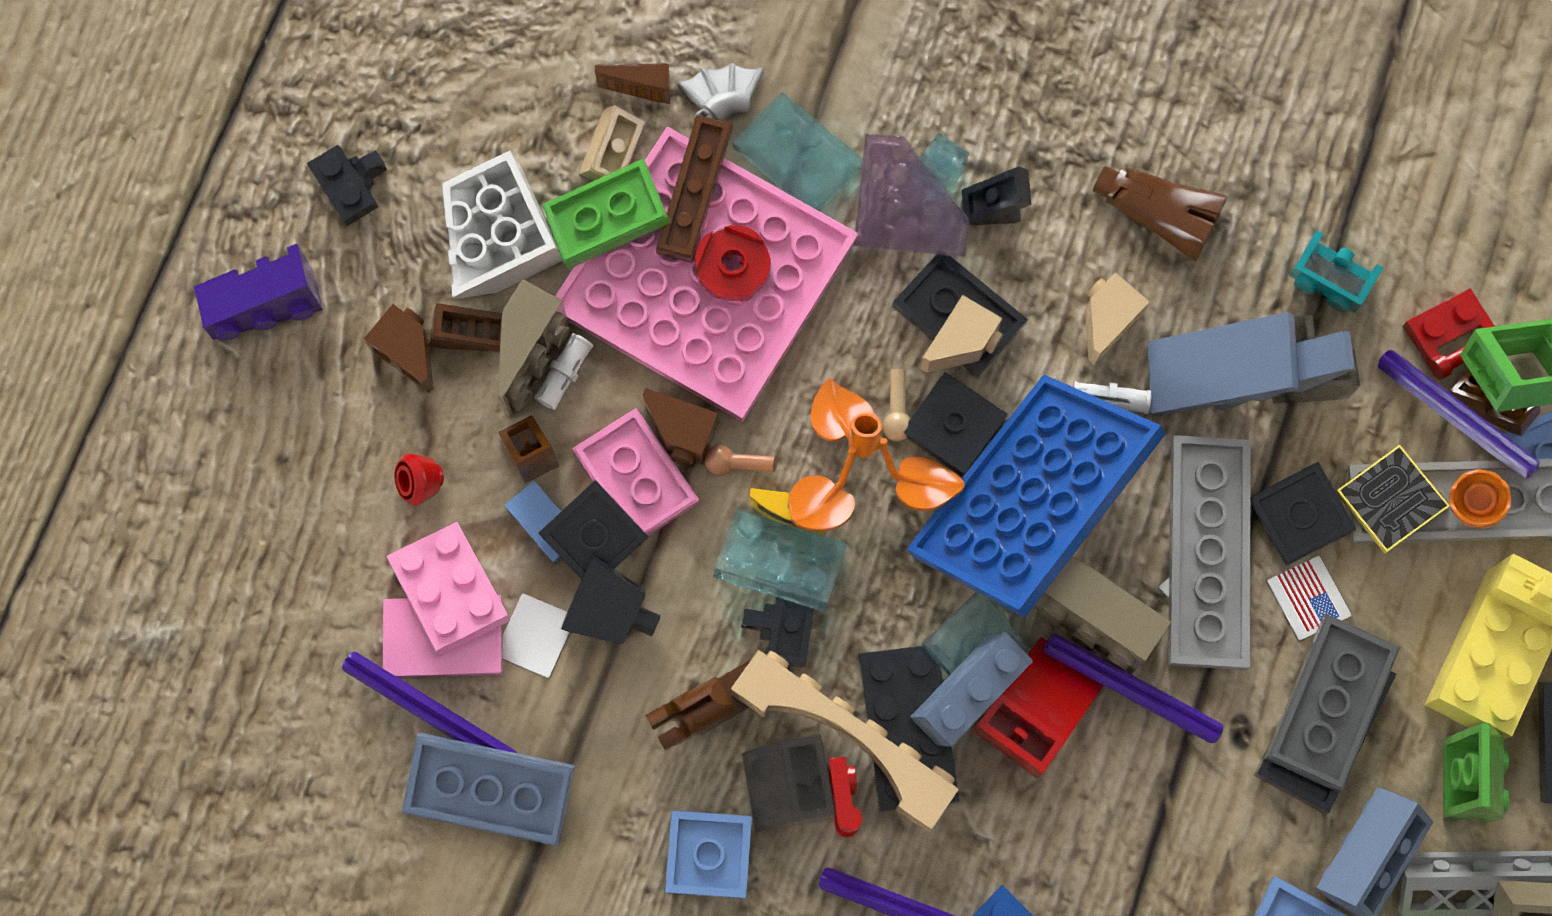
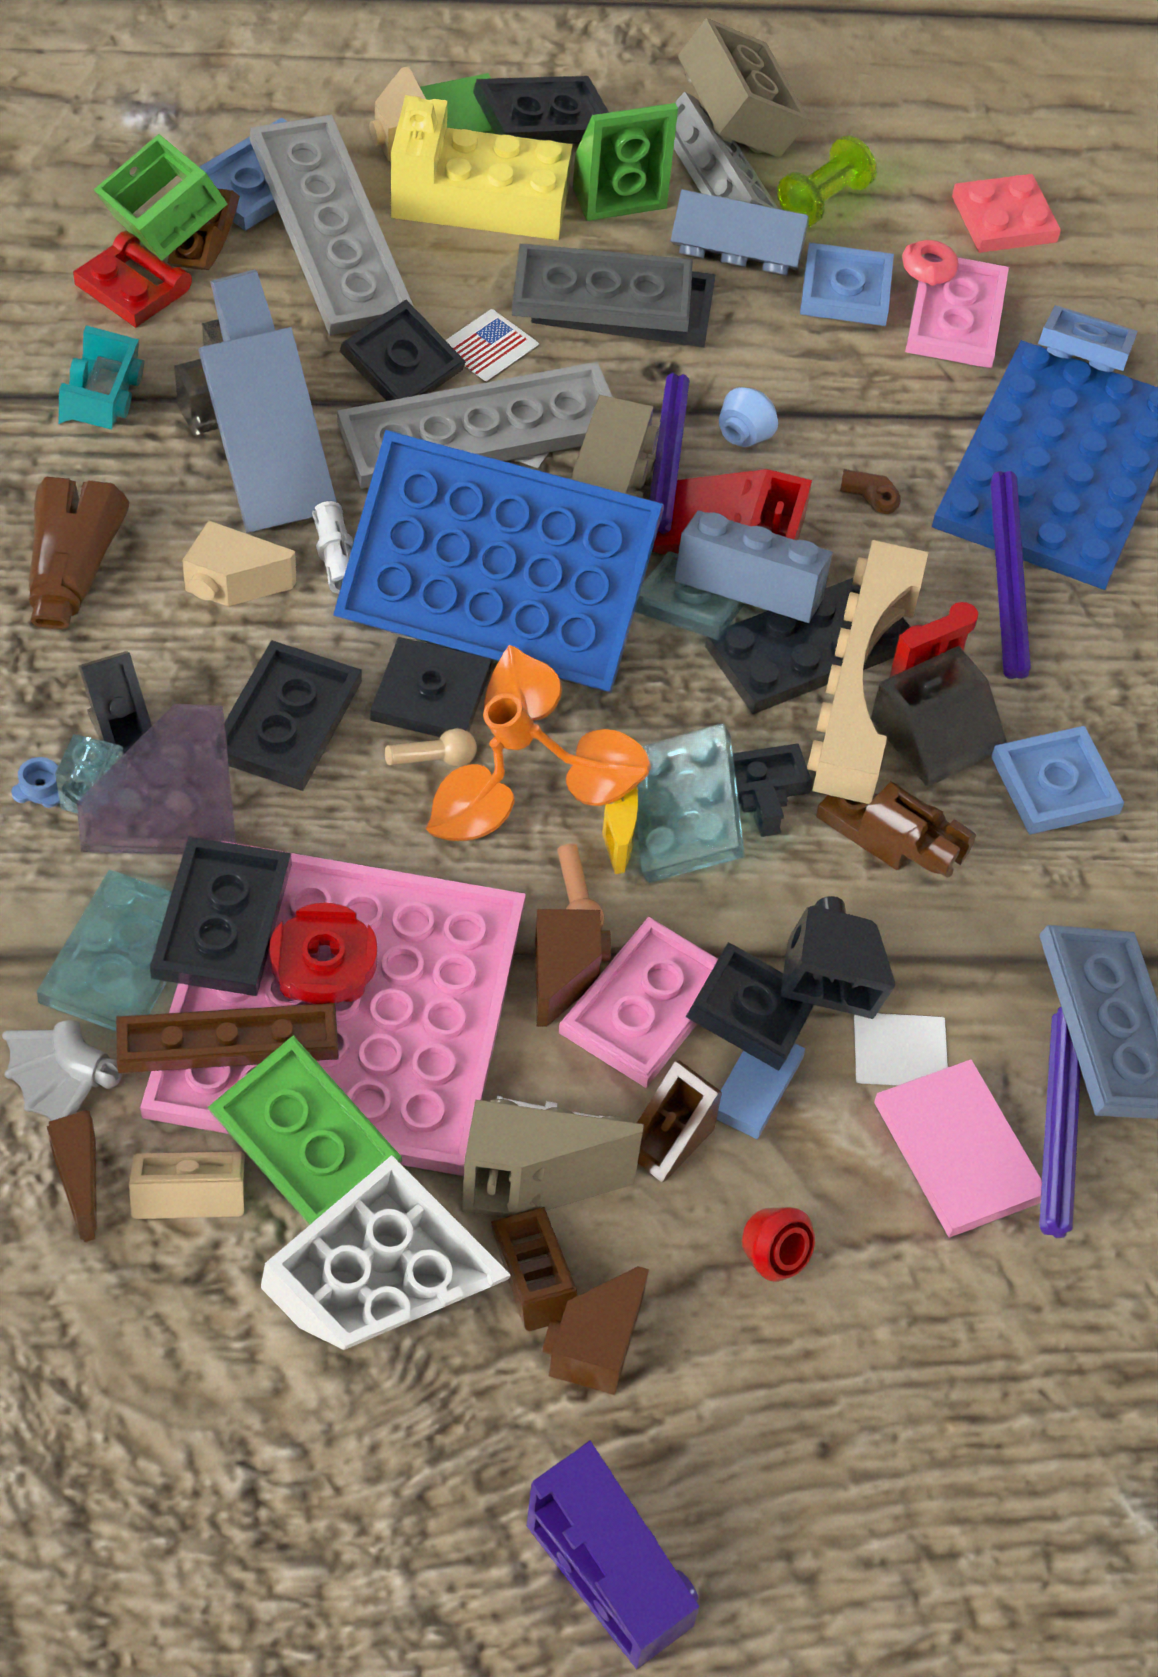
camera: 115 degrees left, 20 degrees down
black hinge [306,145,387,226] -> none
bright pink plate [387,522,510,657] -> none
tan slope [920,295,1003,372] -> none
tile [1336,445,1450,554] -> none
dark purple axle [1378,350,1540,479] -> none
orange hair [1449,469,1511,530] -> none
none -> medium blue plate [11,757,69,808]
none -> black plate [150,836,292,996]
none -> light blue cone [719,387,778,447]
none -> reddish brown arm [840,469,901,514]

